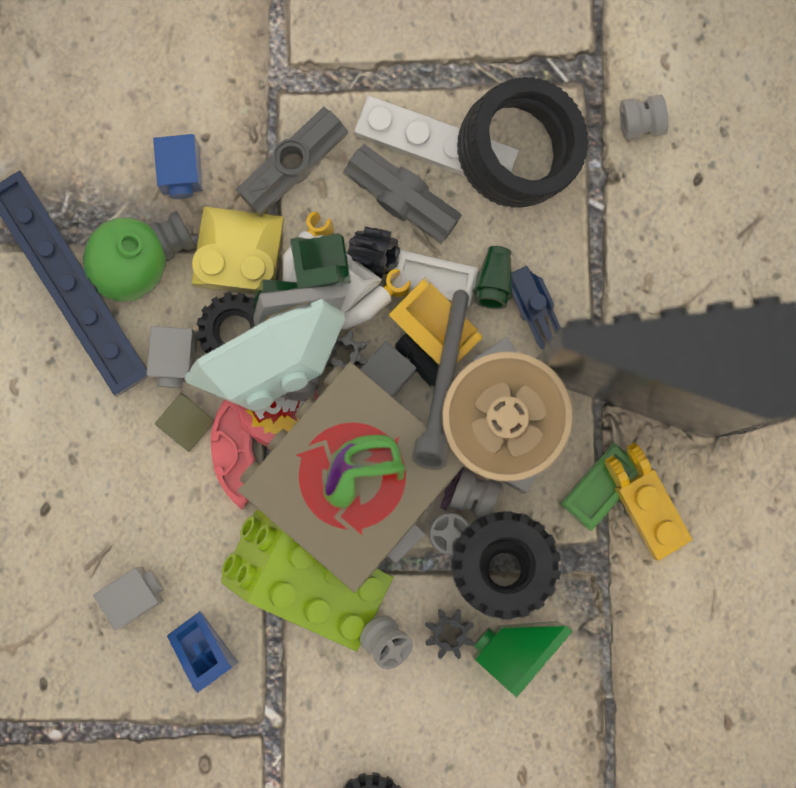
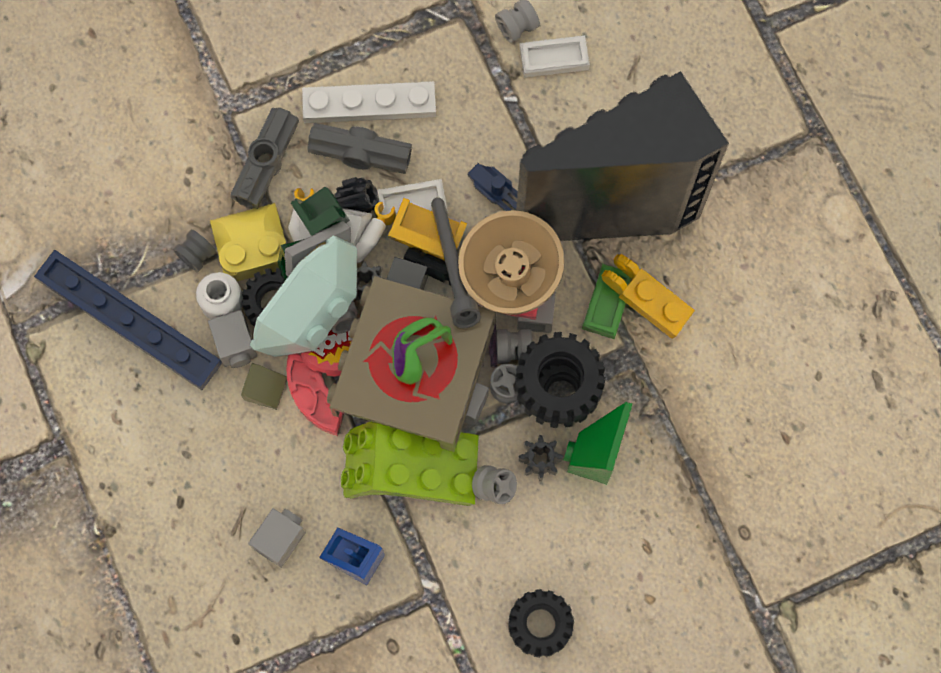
camera: 20 degrees left, 10 degrees down
bright green cylinder [83,217,166,302] -> none
blue brick [153,134,203,199] -> none
black tyre [457,77,589,208] -> none
dark green cone [472,246,512,309] -> none
none -> white head [196,272,244,319]
none -> white tile [520,35,590,78]

